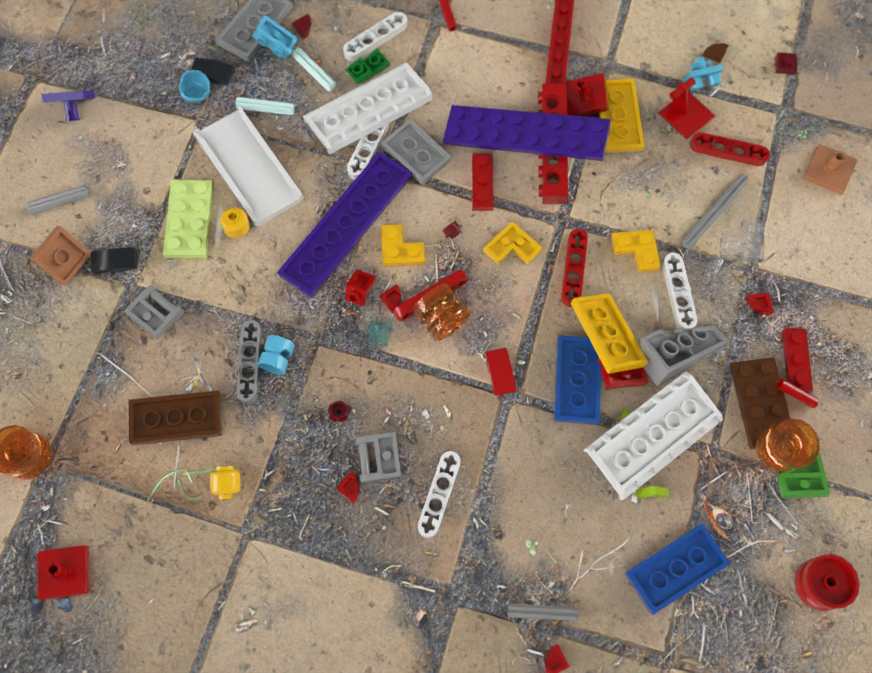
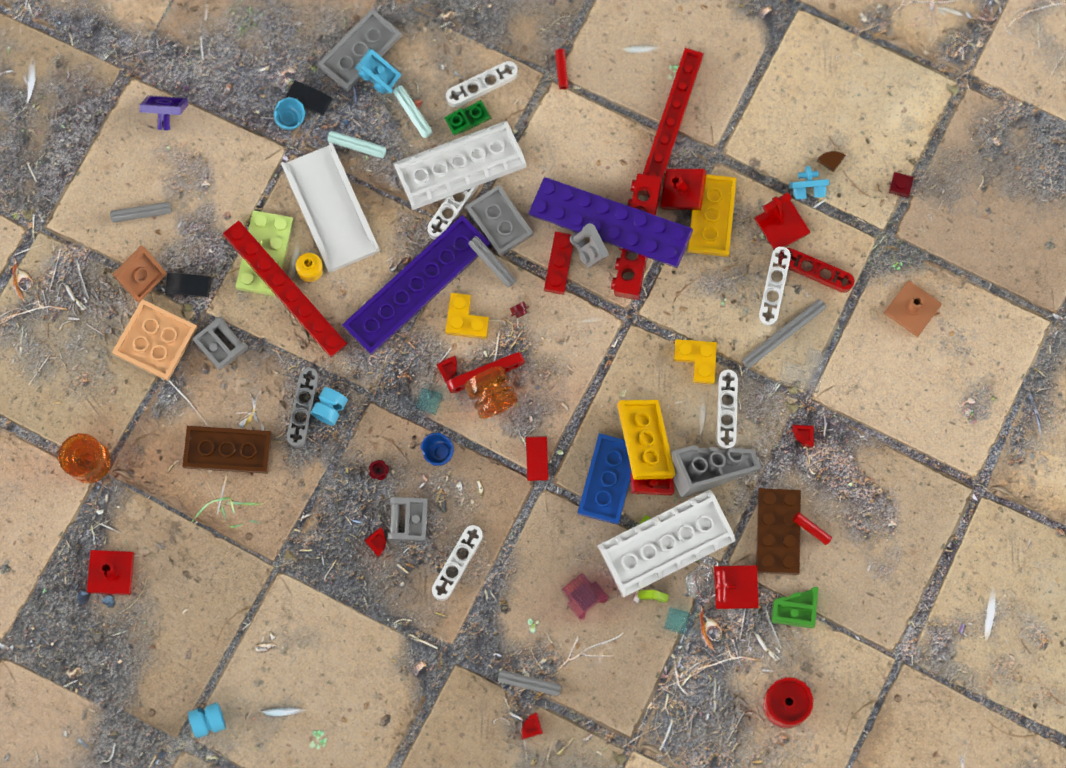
camera: 10 degrees right, 5 degrees up
yellow head [210,466,241,499] -> none
dark red tile [292,14,311,40] -> none
red bracket [345,269,376,306] -> none
yellow plate [483,221,543,265] -> none
red beam [561,229,588,307] -> none
blue plate [624,523,731,615] -> none
clear orange wheel [756,418,820,473] -> none
red plate [782,328,813,393] -> none
none -> light nougat plate [112,299,198,381]
none -> red plate [223,220,347,358]
none -> blue hair [420,433,454,466]
none -> light grey axle [468,236,516,287]
none -> clear pink piece [562,572,609,622]
none -> light grey plate [569,223,609,268]
none -> clear light blue plate [664,607,690,634]
none -> clear piece [684,556,719,603]
none -> red plate [714,565,759,609]
none -> white beam [759,247,791,326]

